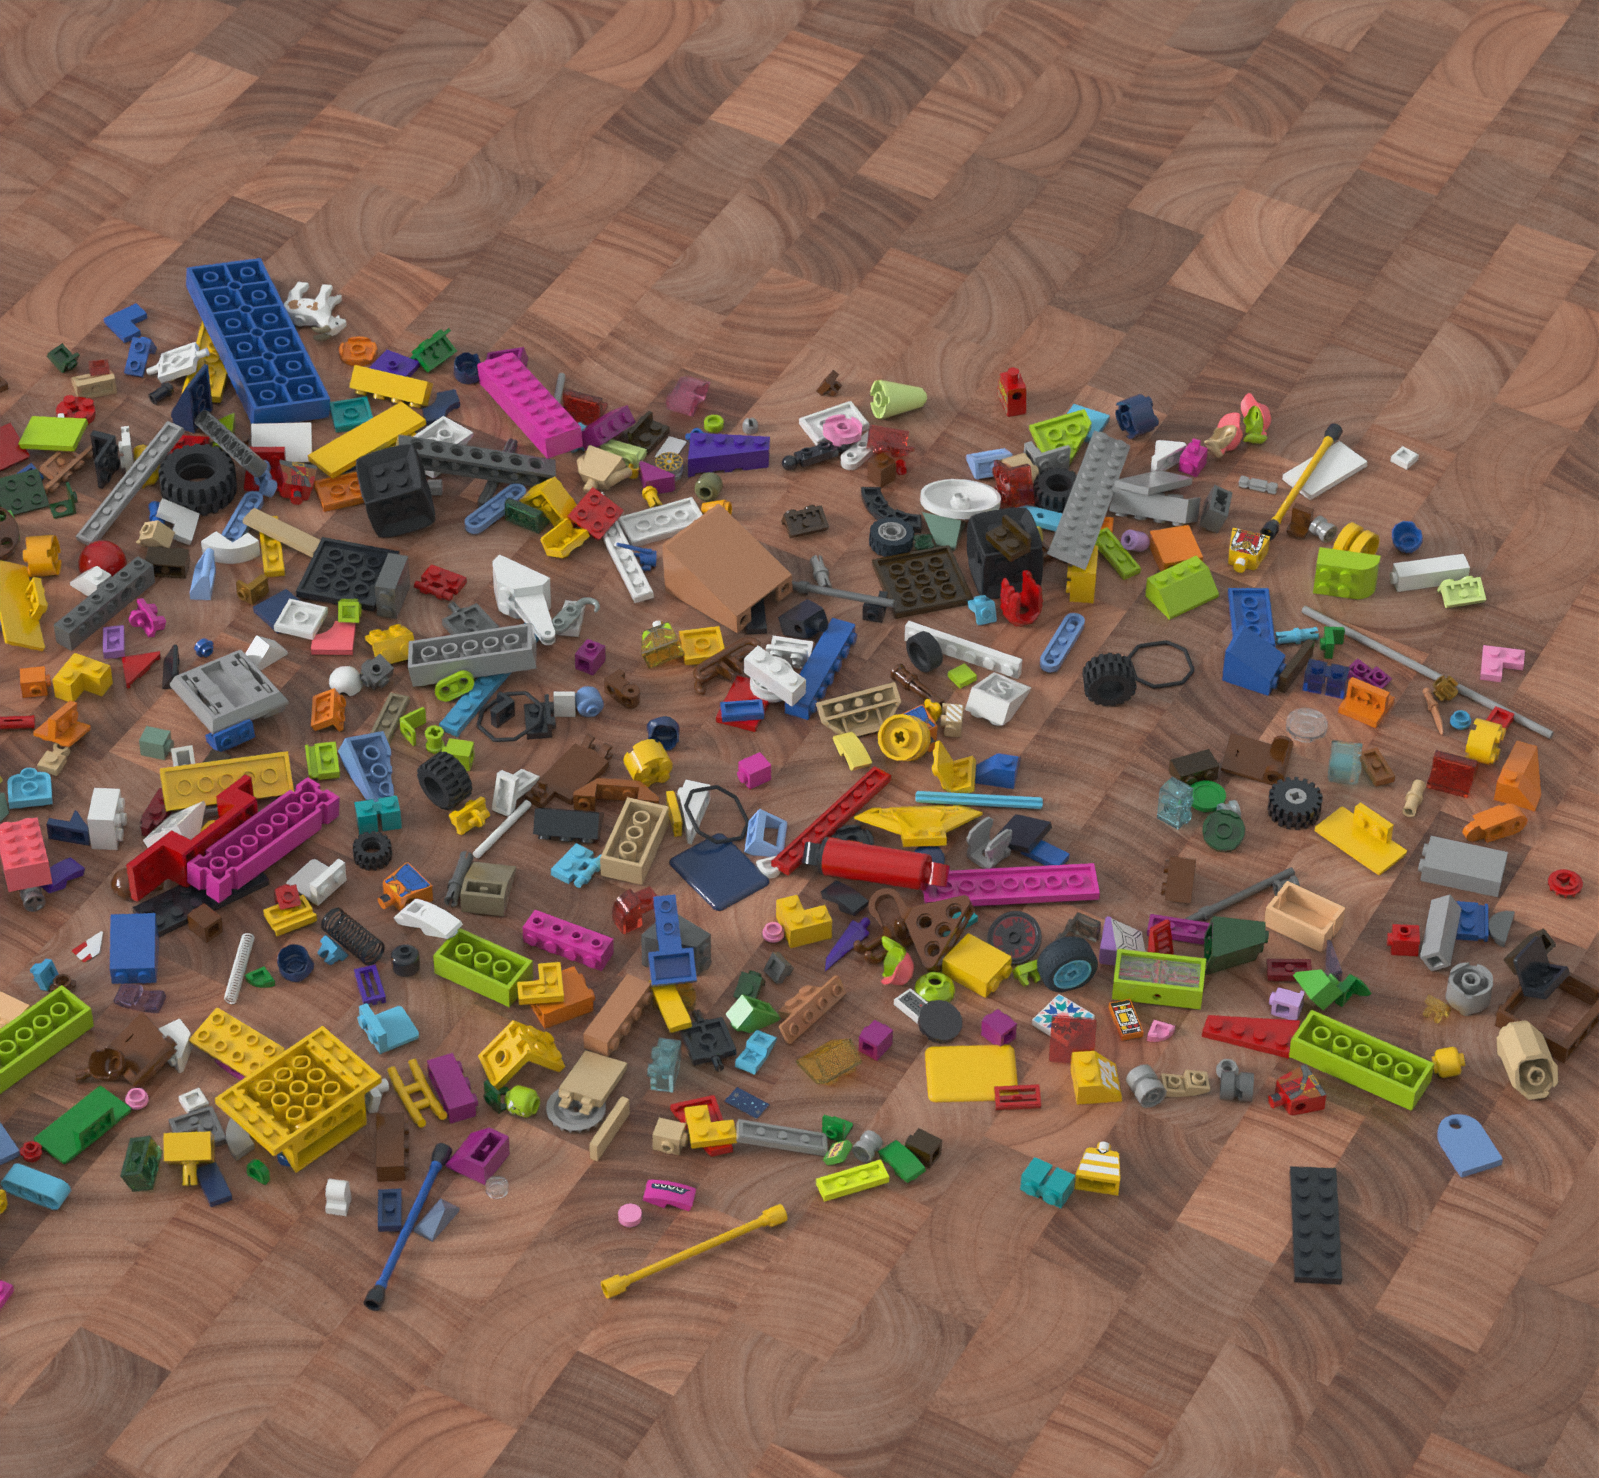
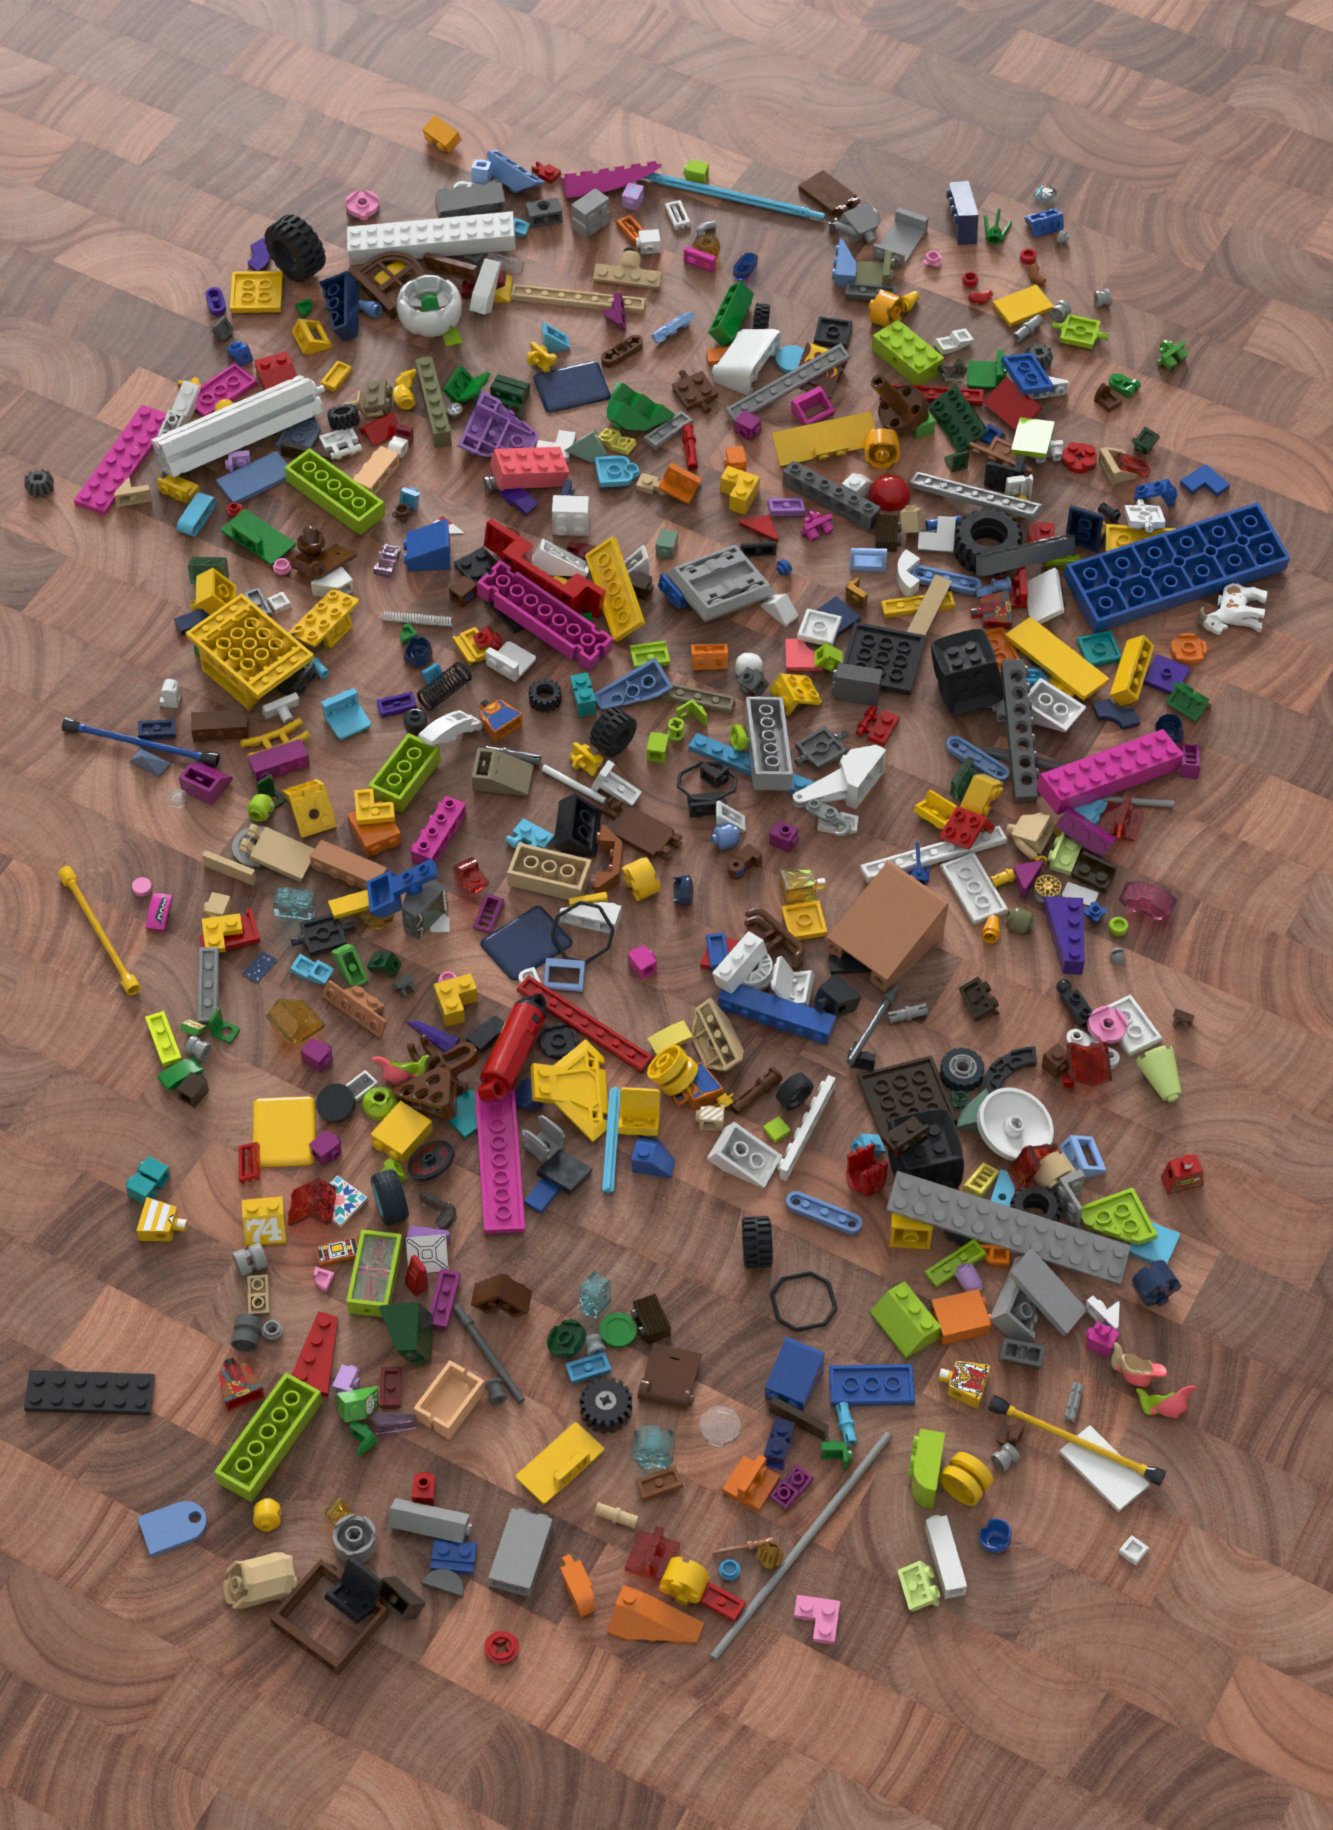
camera: 90 degrees right, 10 degrees up
none -> magenta slope [473,893,505,934]
none -> dark azure plate [565,1351,612,1385]

